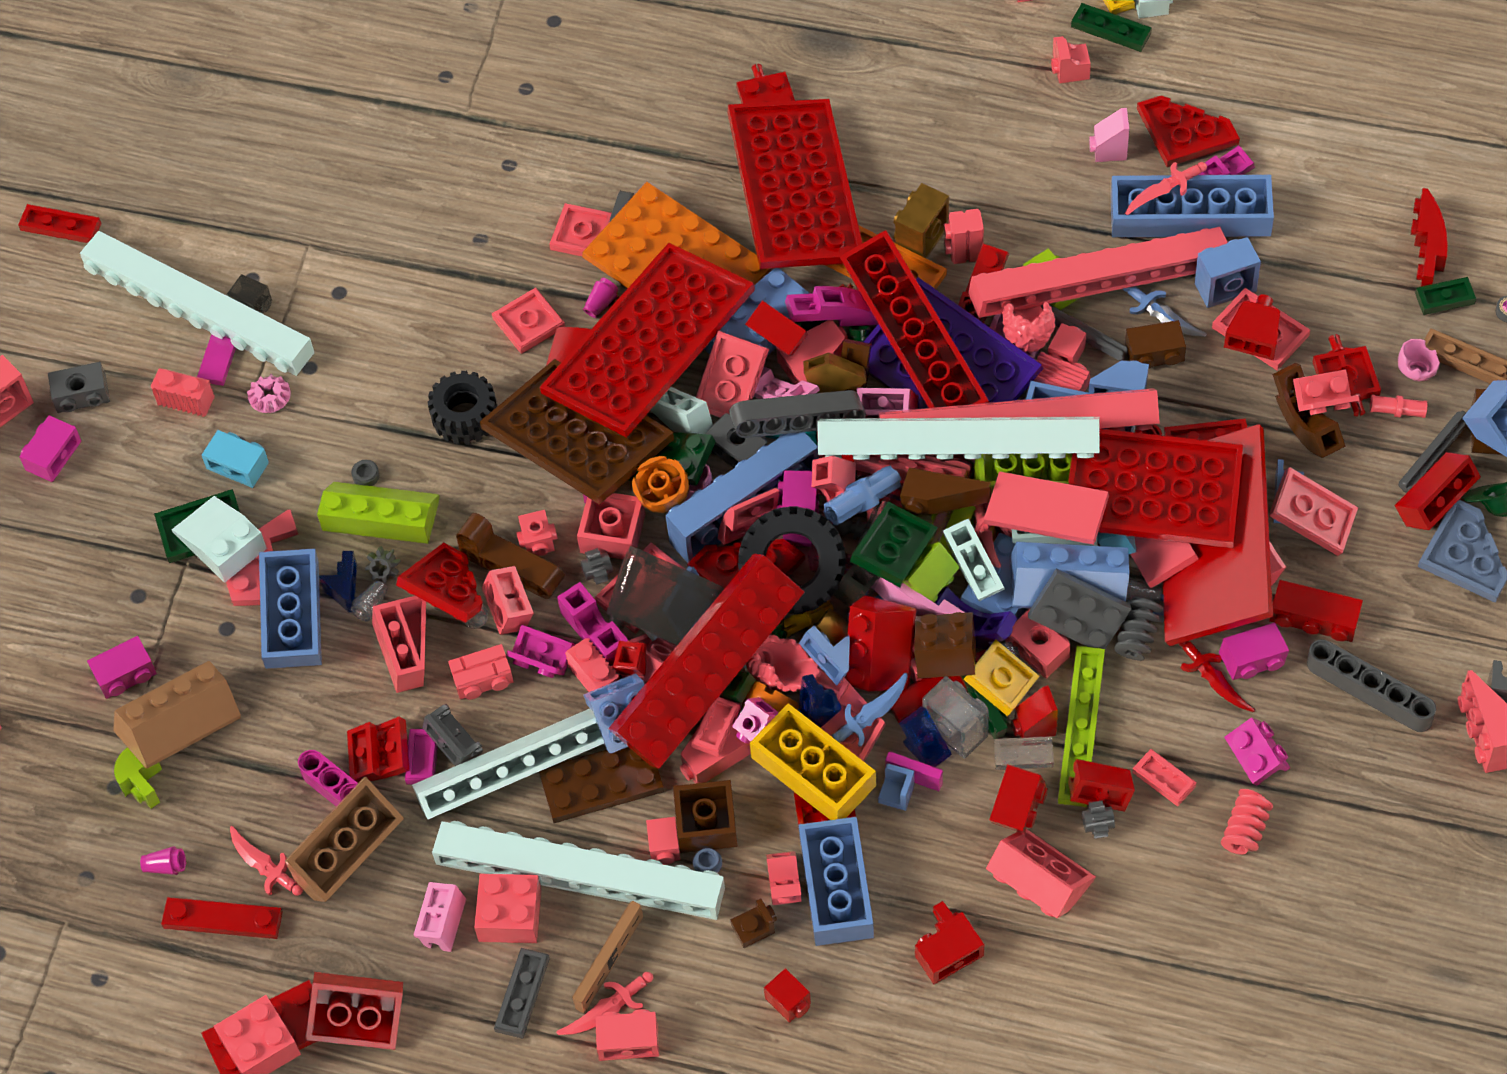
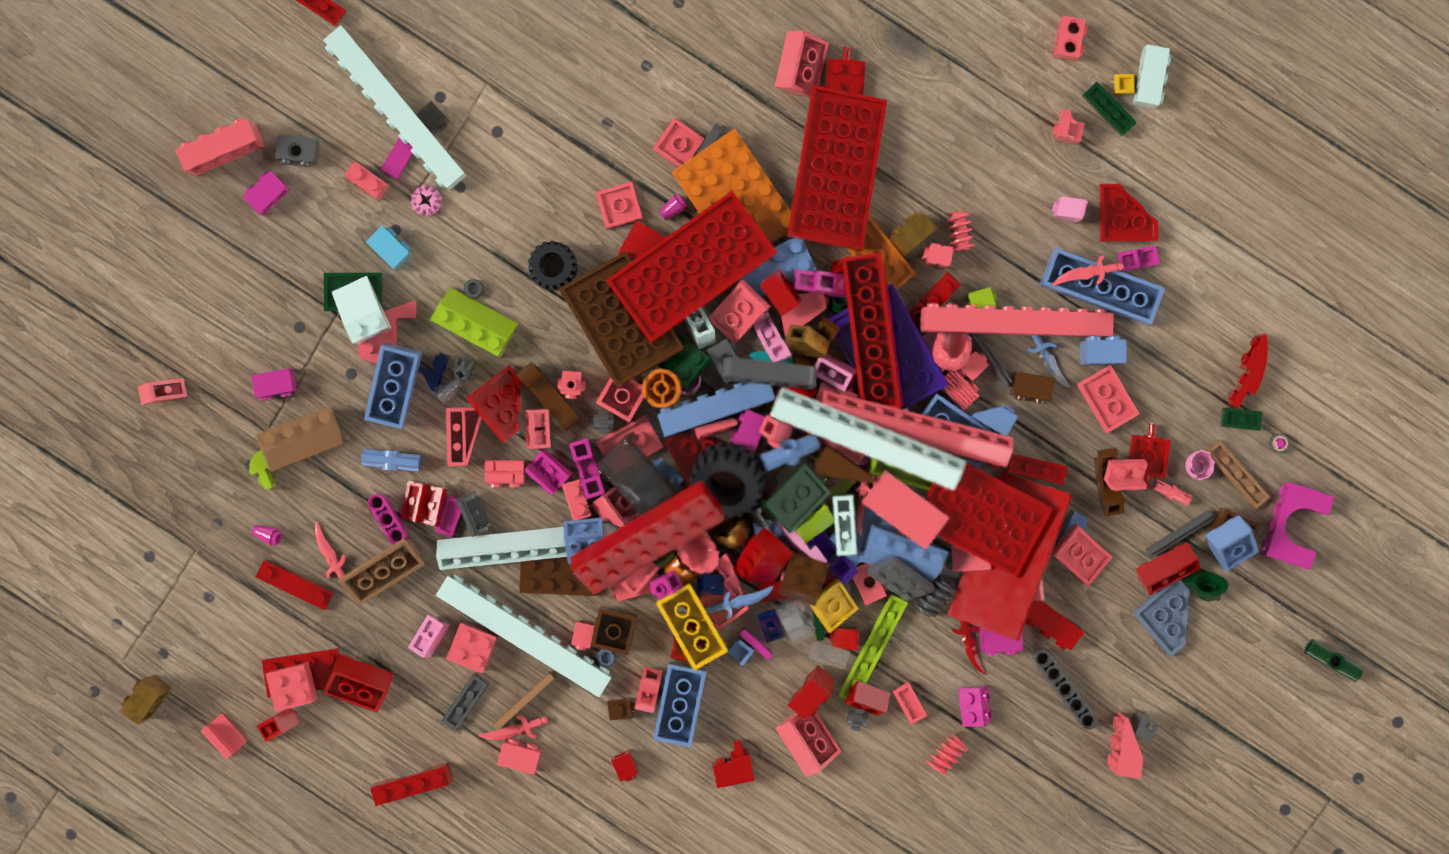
camera: 15 degrees right, 30 degrees up
red slope [613,641,646,676] -> none
medium blue slope [798,626,850,686] -> none
red torso [1224,294,1281,361] -> none
none -> medium blue piece [361,449,422,472]
none -> coral slope [775,31,829,98]
none -> coral piece [946,211,975,253]

